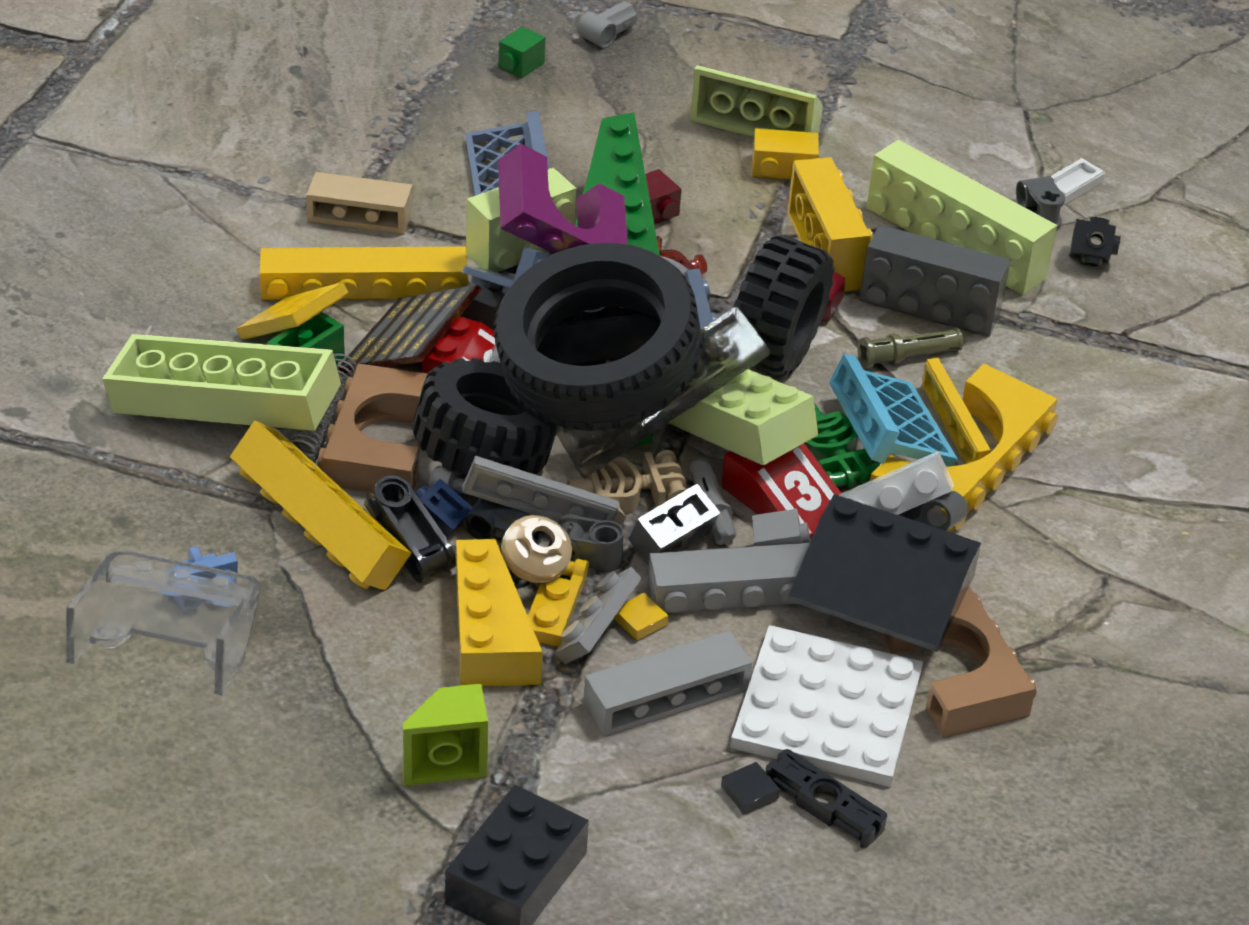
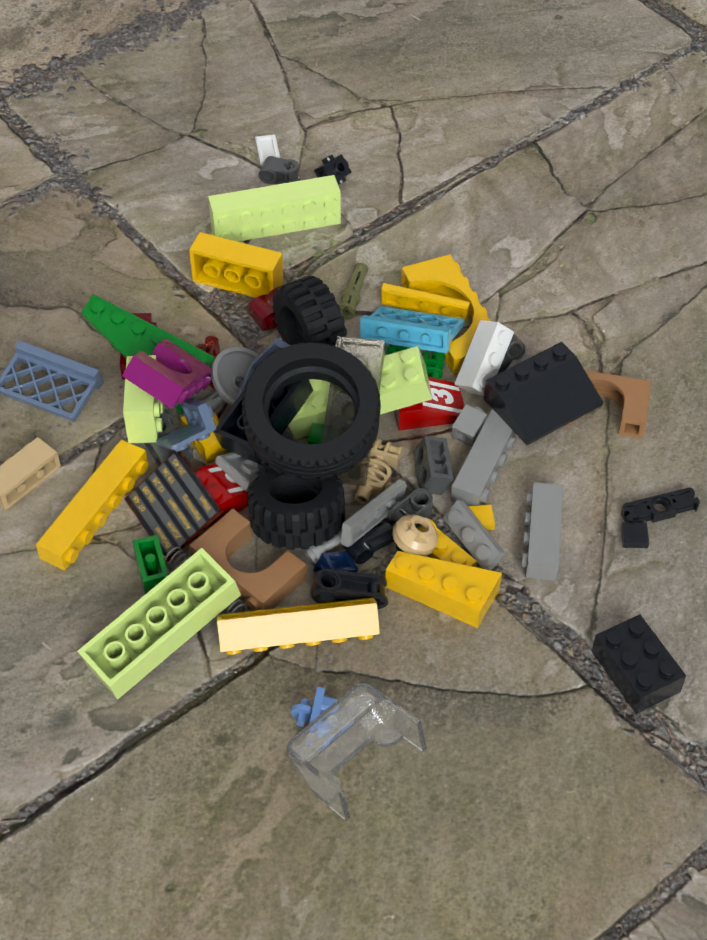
camera: 55 degrees left, 10 degrees up
yellow tile [236,282,349,340] -> none
lime slope [402,684,488,786] -> none
light grey axle [689,459,737,546] -> none
yellowish green slope [690,65,823,137] -> none
white plate [730,625,923,788] -> none
yellow brick [752,128,819,179] -> none
dark grey brick [860,224,1011,337] -> none

